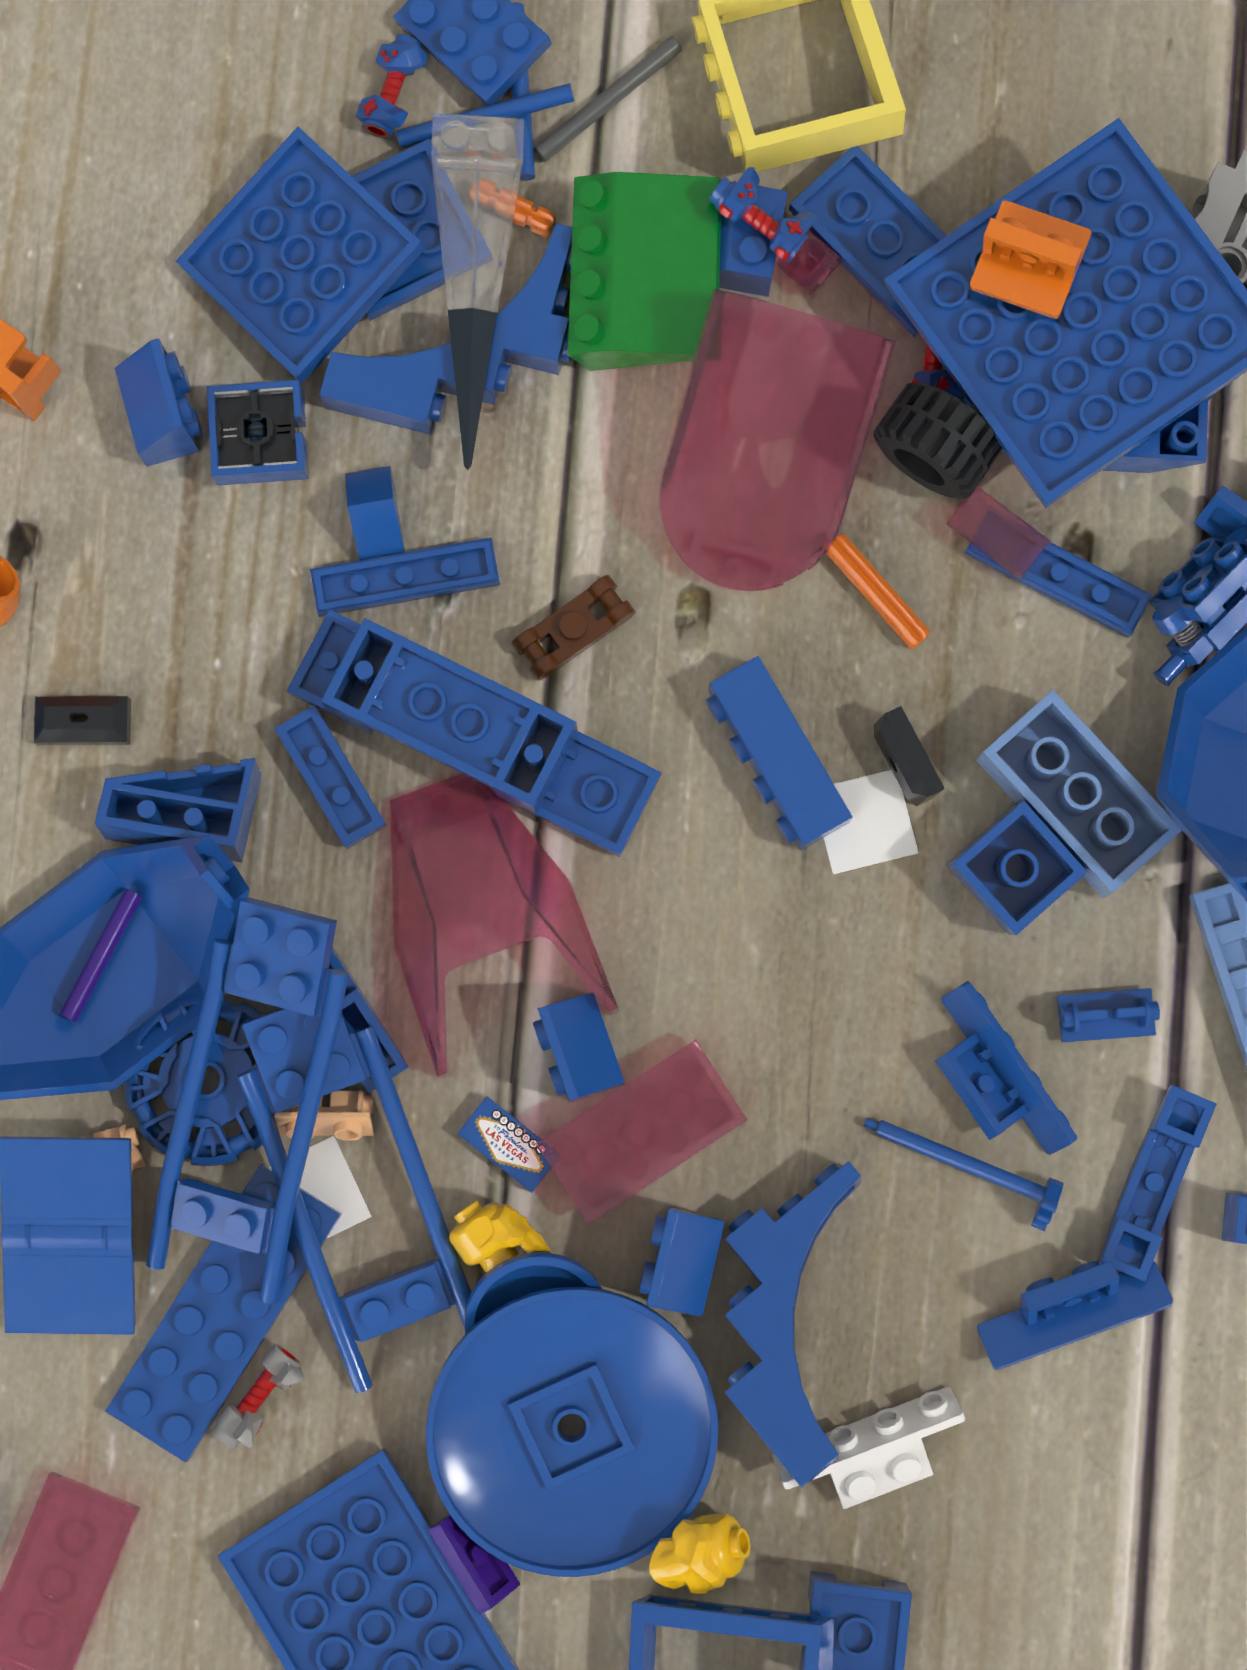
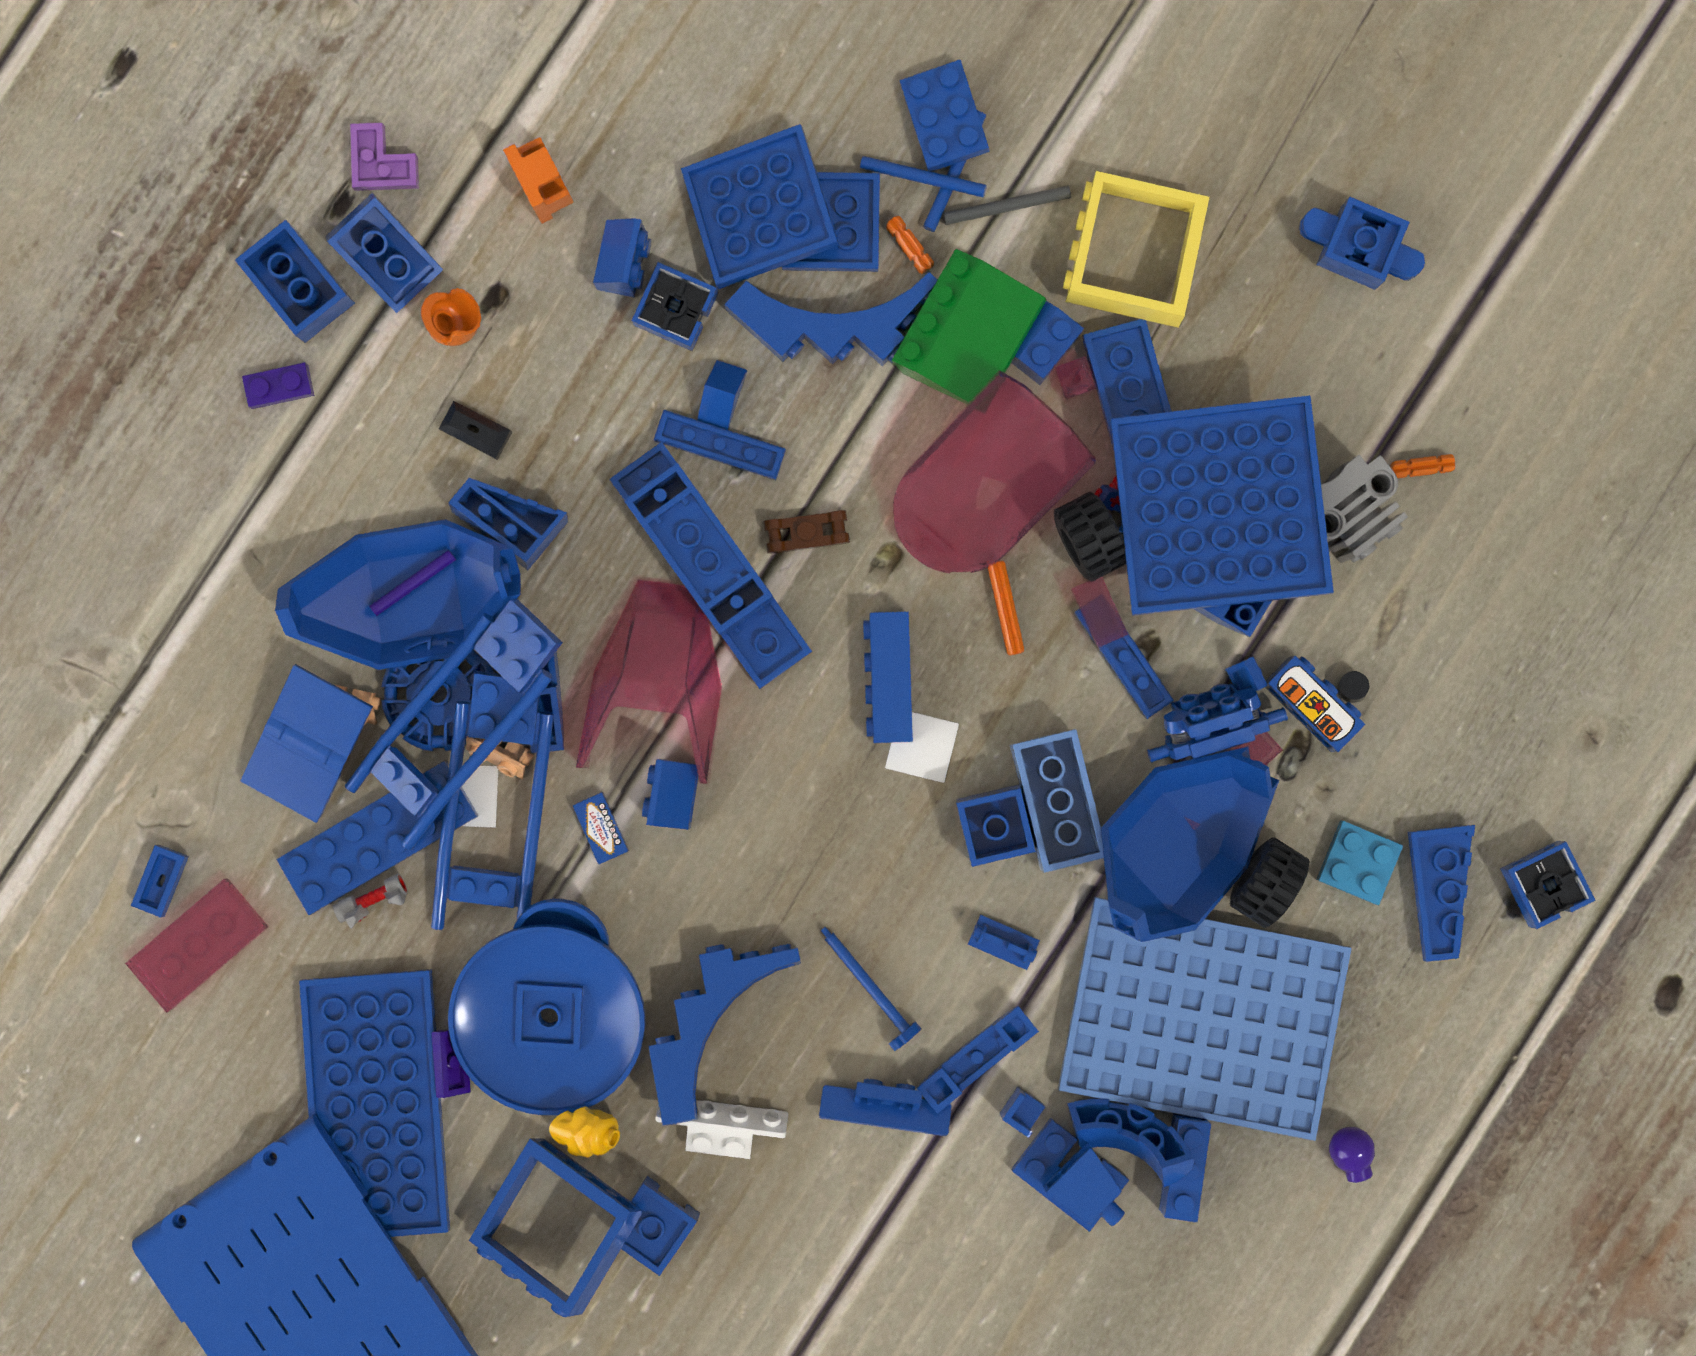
camera: 25 degrees right, 5 degrees up
blue plate [274,705,387,849] -> none
blue piece [356,34,427,139] -> none
clear plate [431,113,524,471] -> none
yellow head [449,1200,551,1273] -> none
clear pink plate [535,1040,747,1225] -> none
blue slope [639,1206,725,1316] -> none
blue piece [709,167,817,263] -> none
black piece [874,706,945,807] -> none
blue bracket [935,981,1077,1155] -> none
orange bracket [970,201,1091,319] -> none

